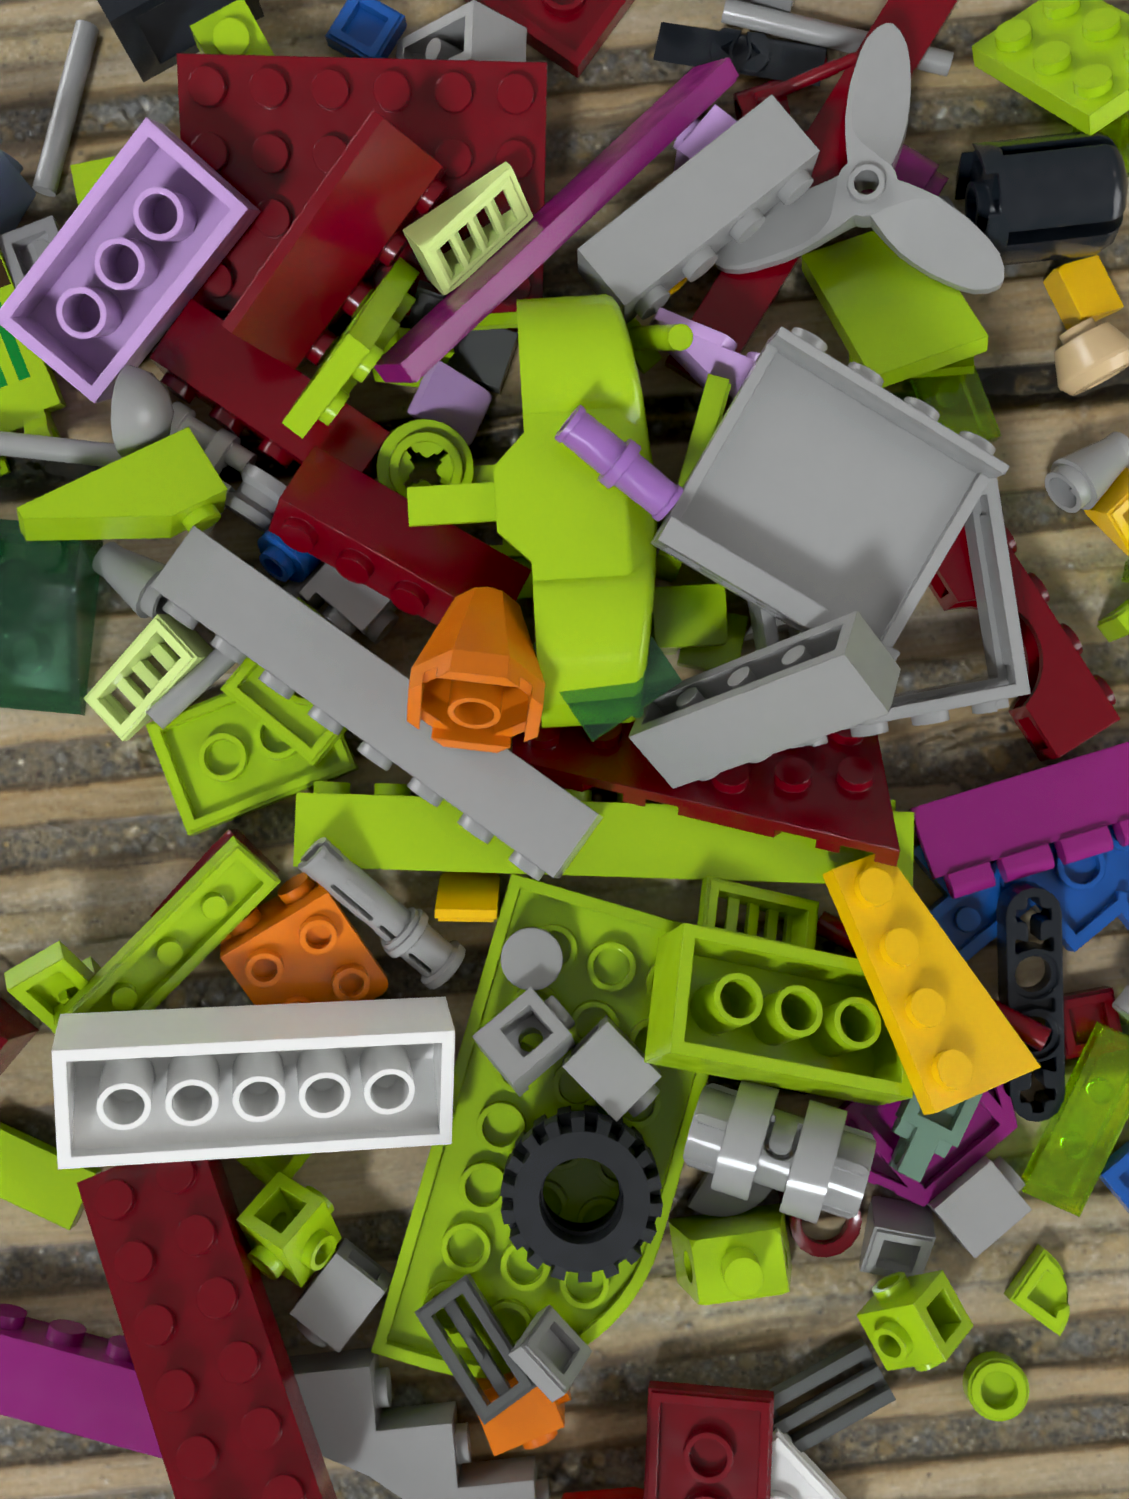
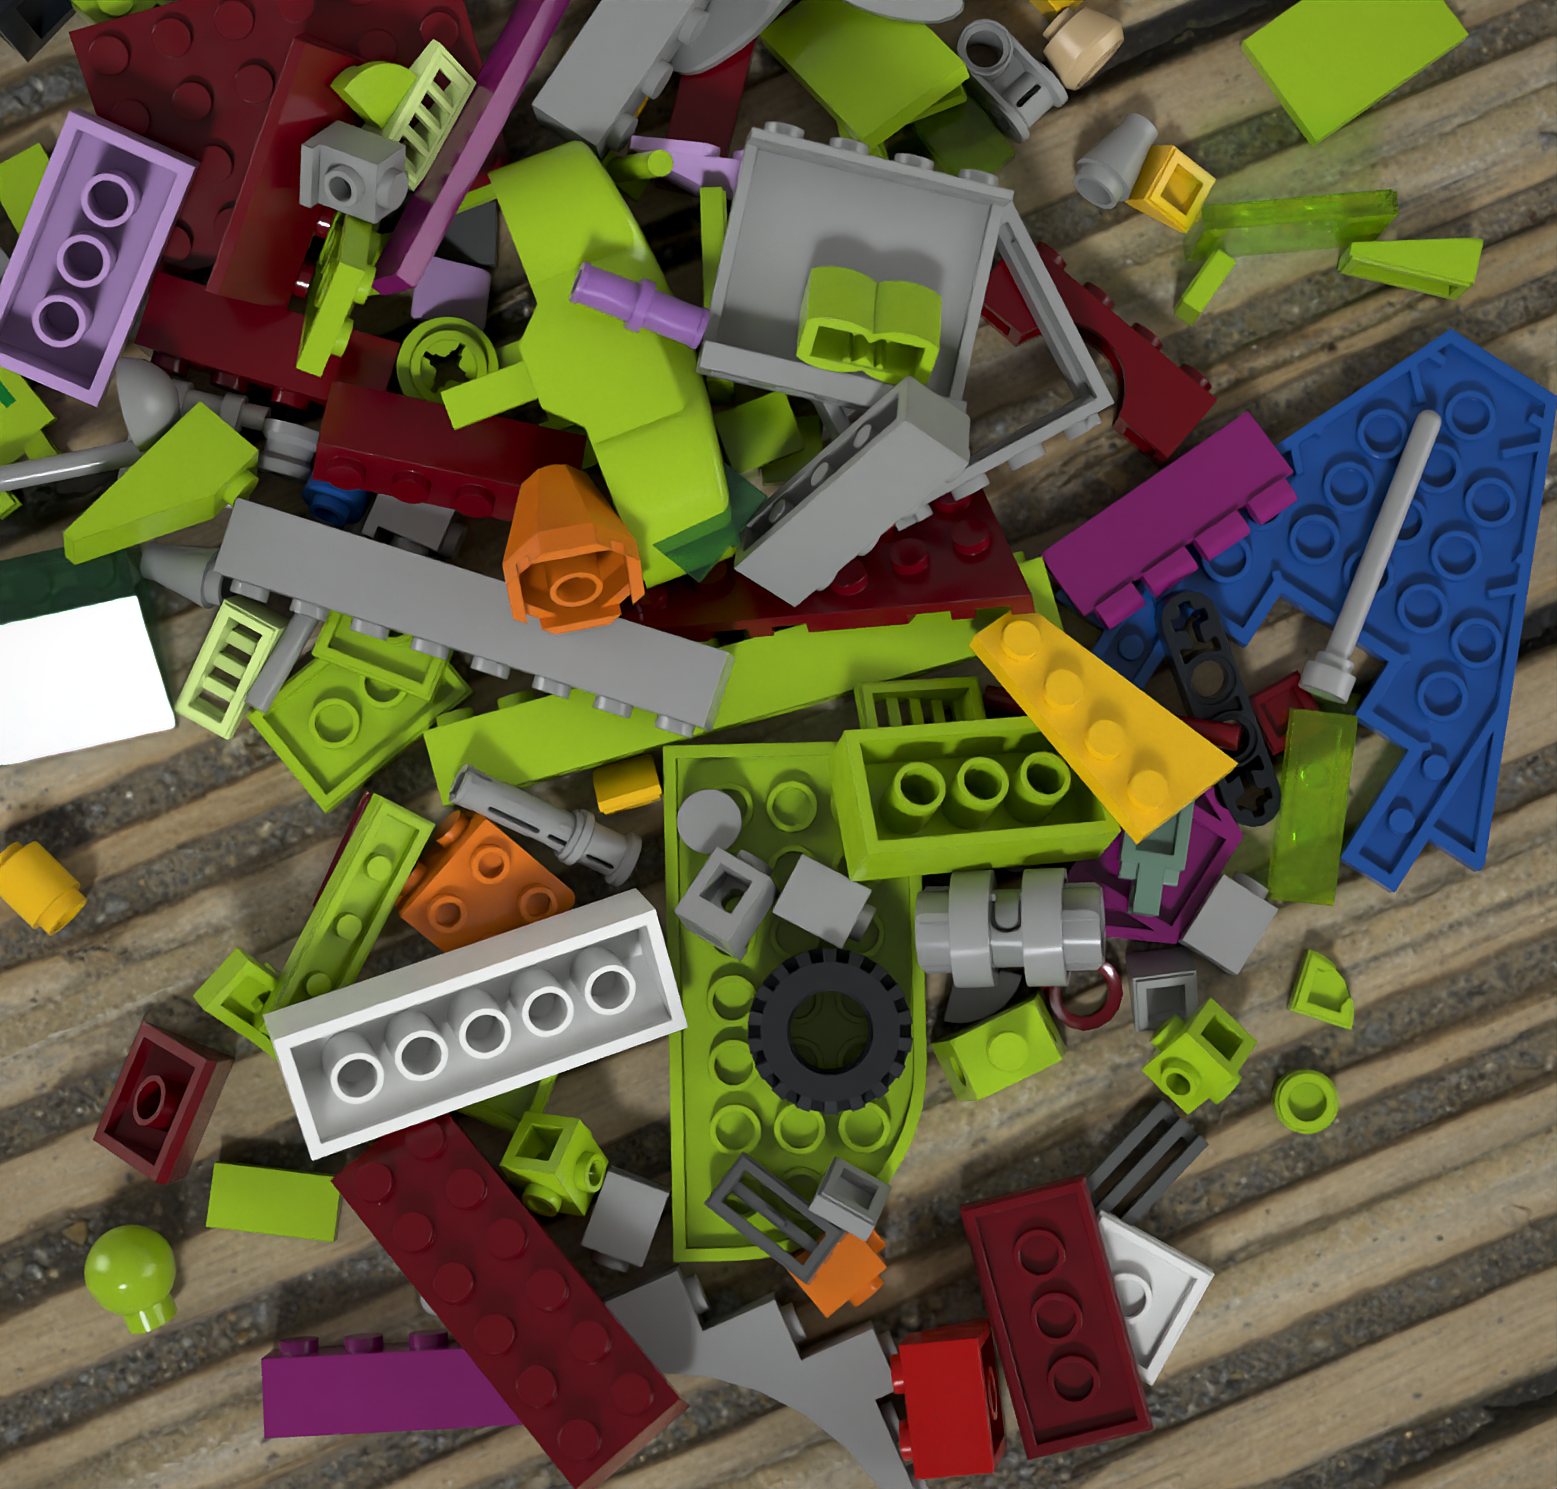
camera: 20 degrees left, 0 degrees up
none -> light grey brick [299,120,409,224]
none -> lime tile [330,61,417,130]
none -> lime brick [796,266,942,385]
none -> light grey piece [954,19,1068,144]

